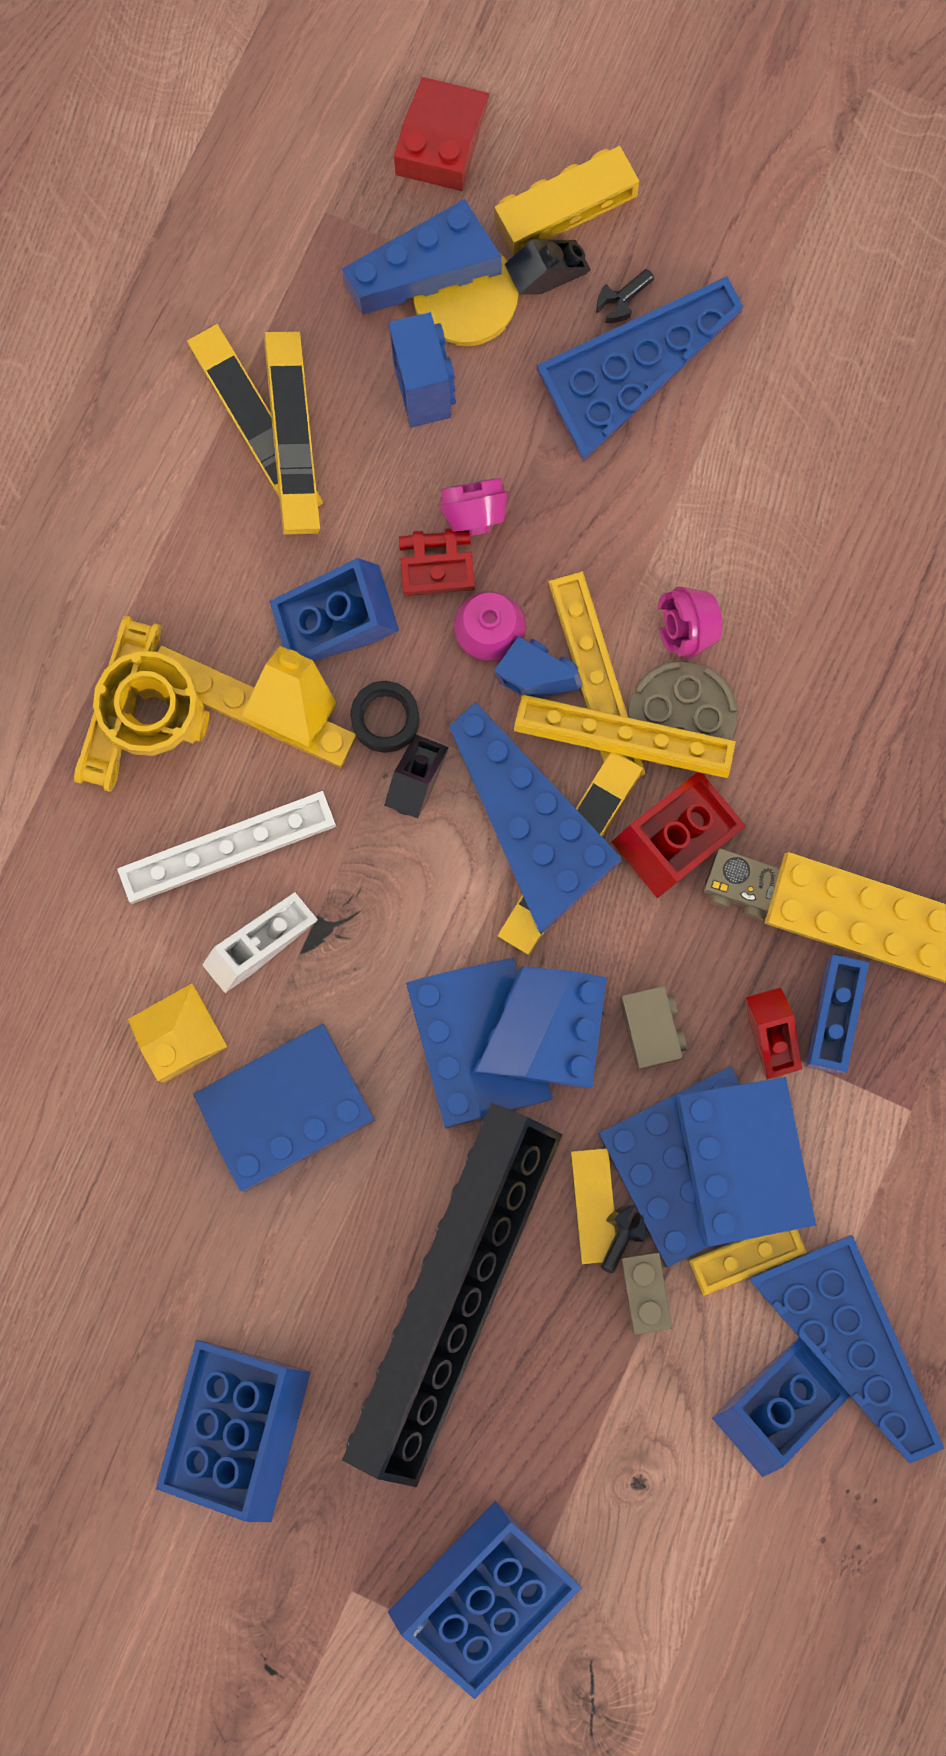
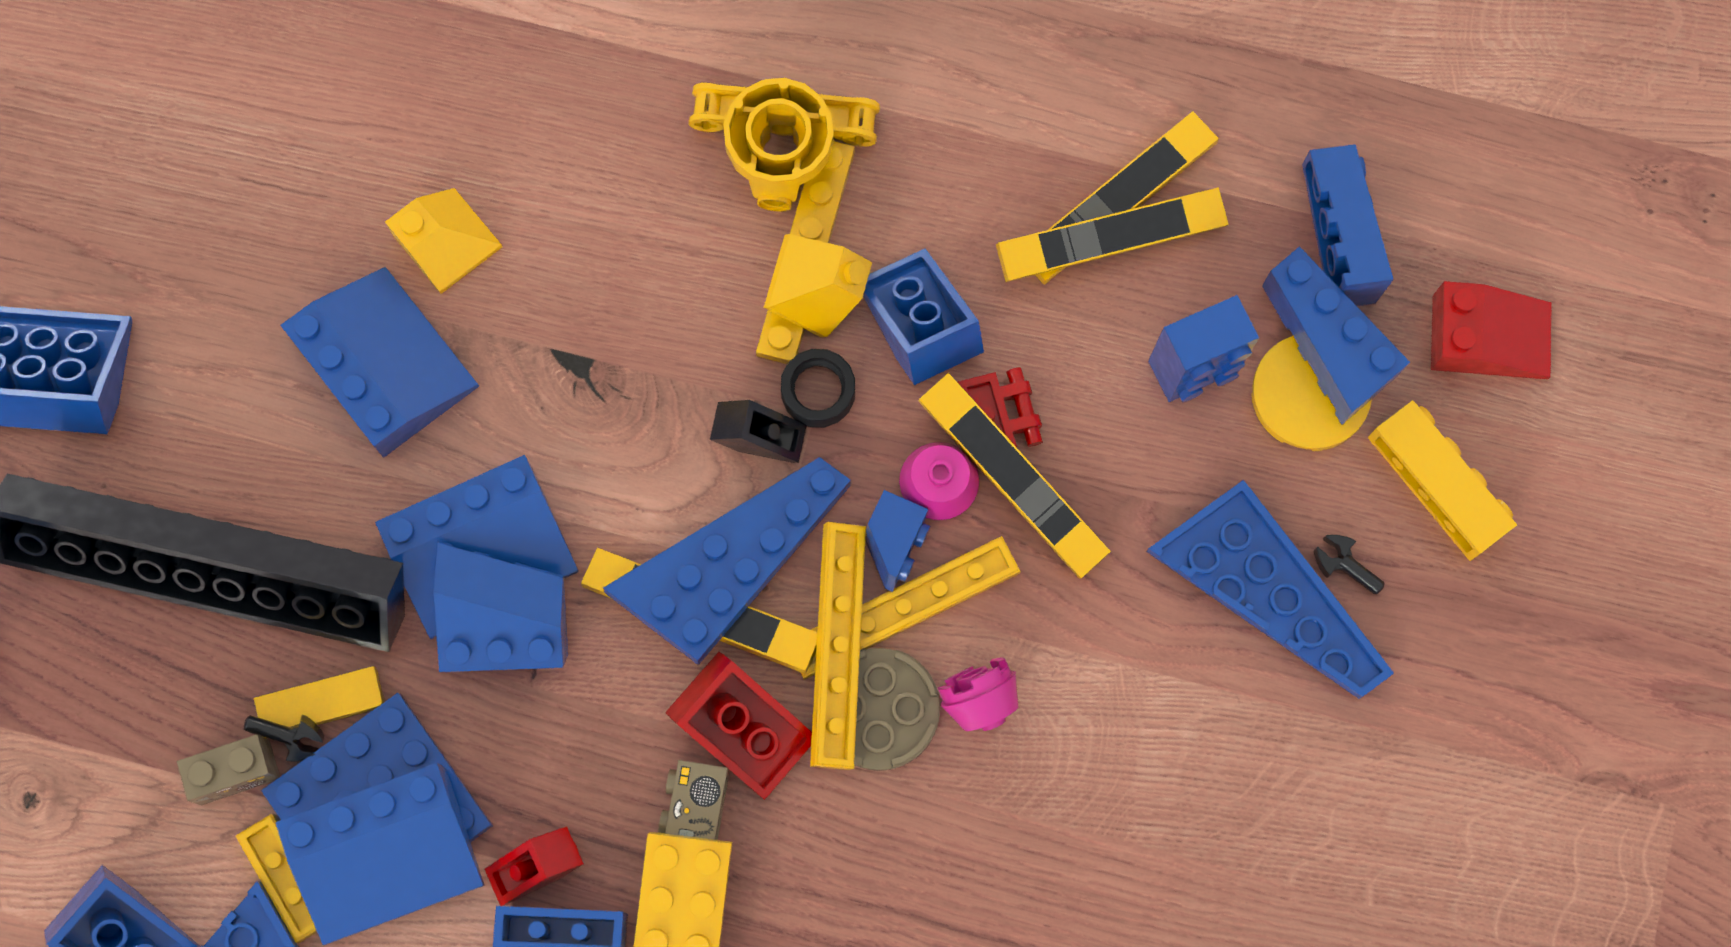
camera: 75 degrees right, 5 degrees down
white plate [117,791,336,904] -> none
white slope [202,892,318,993] -> none
dark pink cone [438,478,509,536] -> none
black slope [504,239,591,295] -> none
dark tan brick [620,986,687,1071] -> none
none -> tile [918,373,1111,579]
none -> blue wedge [1302,144,1394,306]

